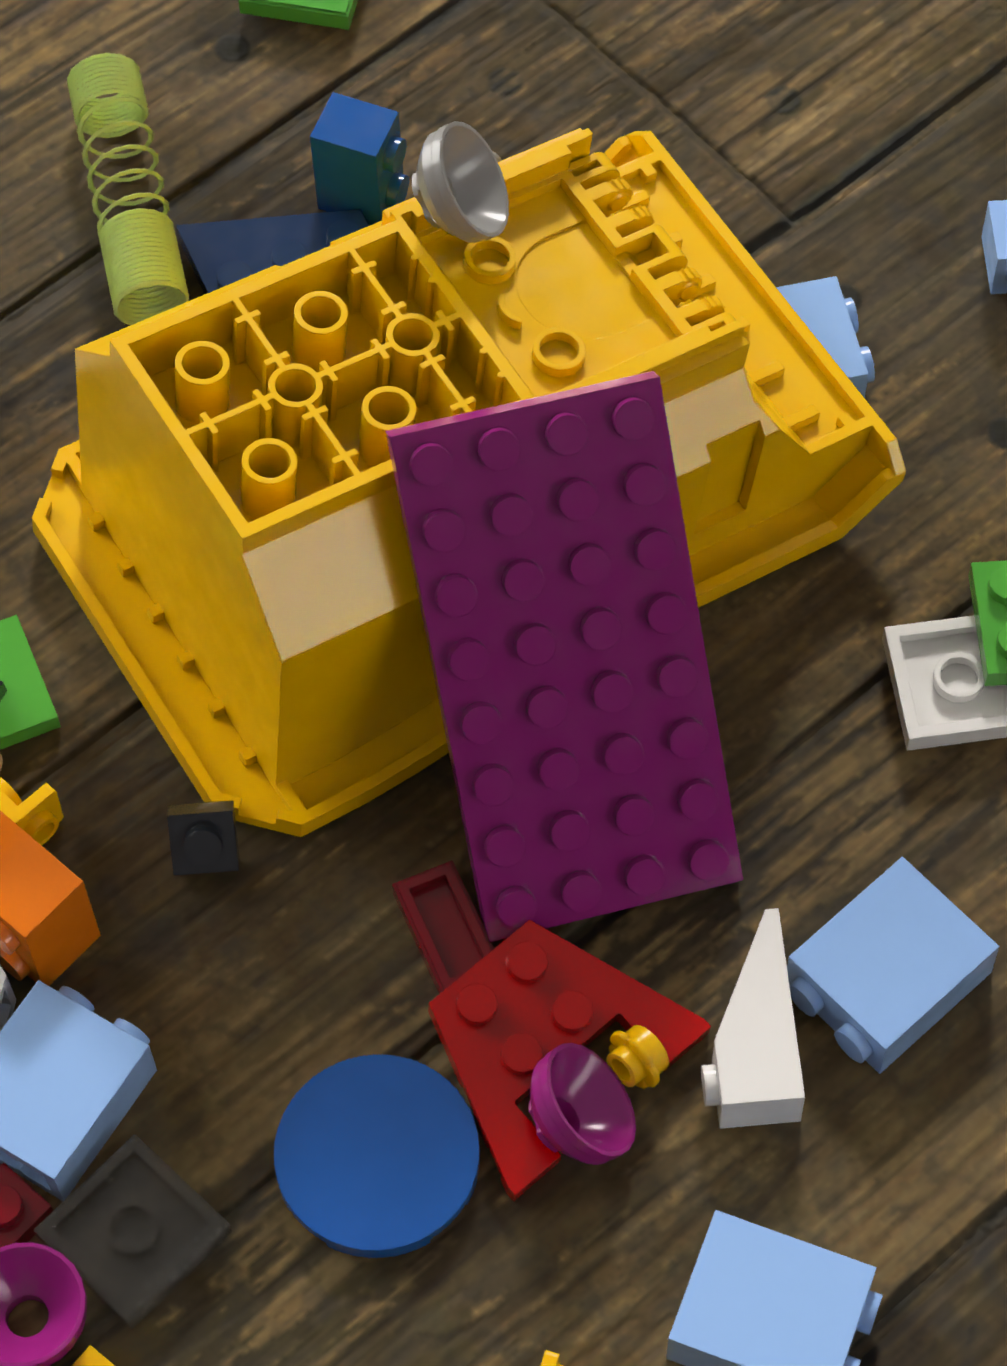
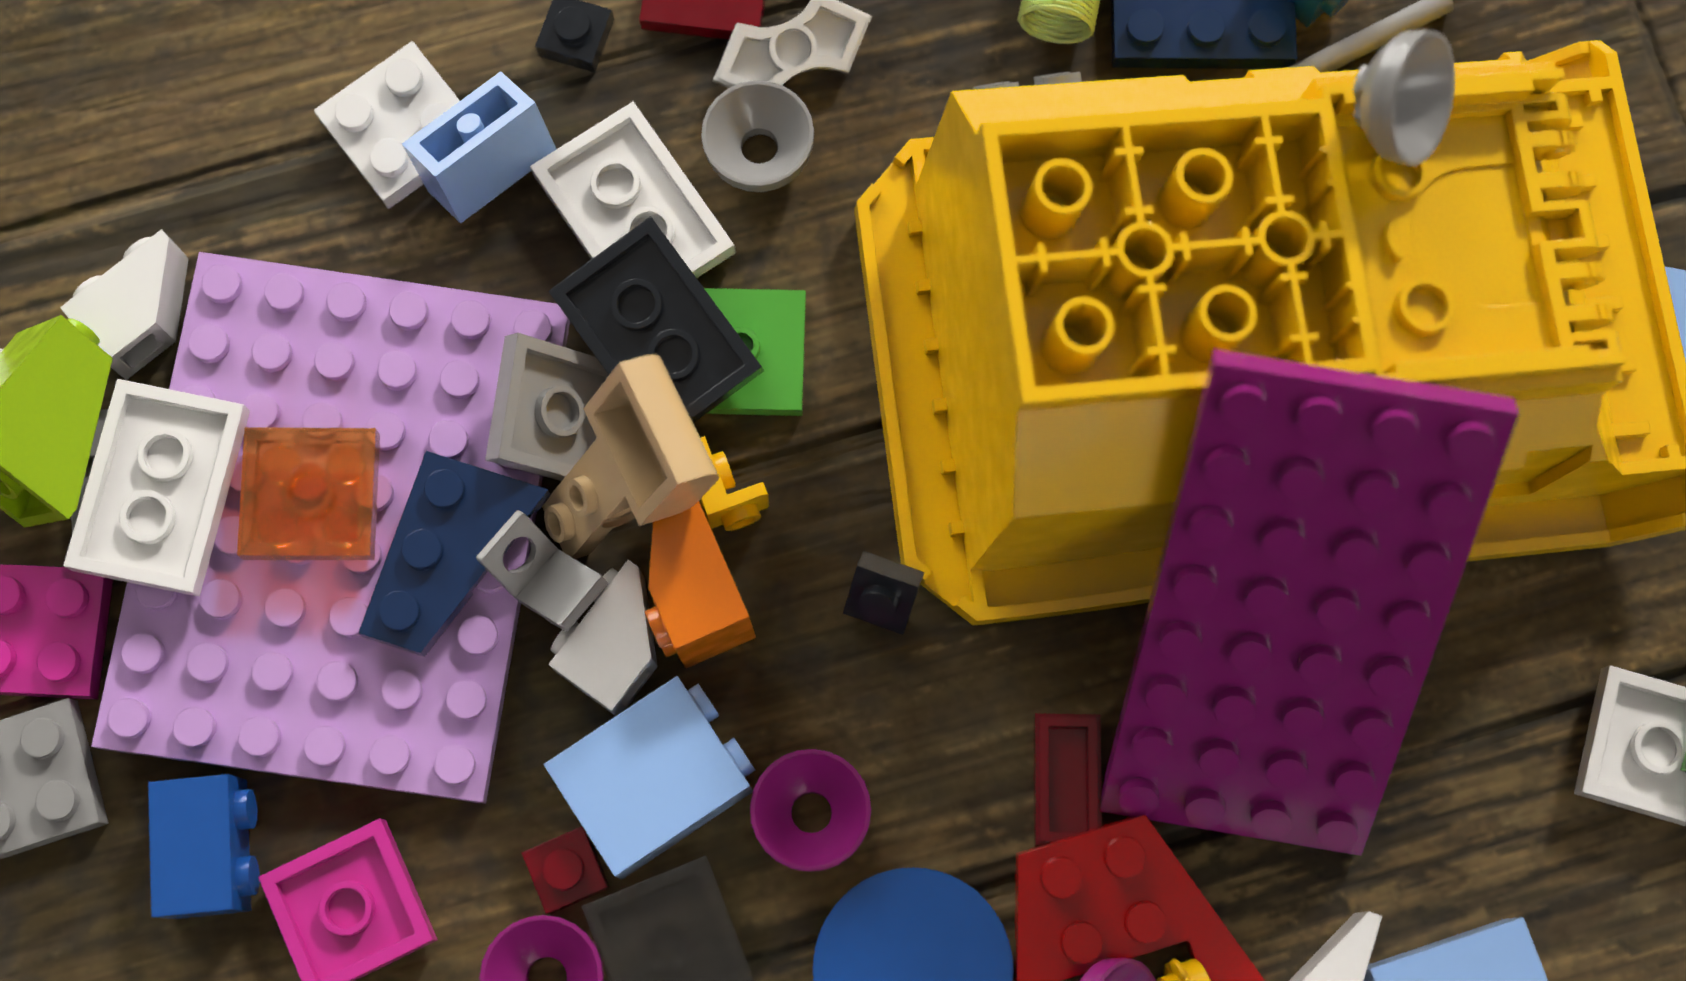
camera: 25 degrees right, 15 degrees up
none -> magenta piece [750,749,871,872]

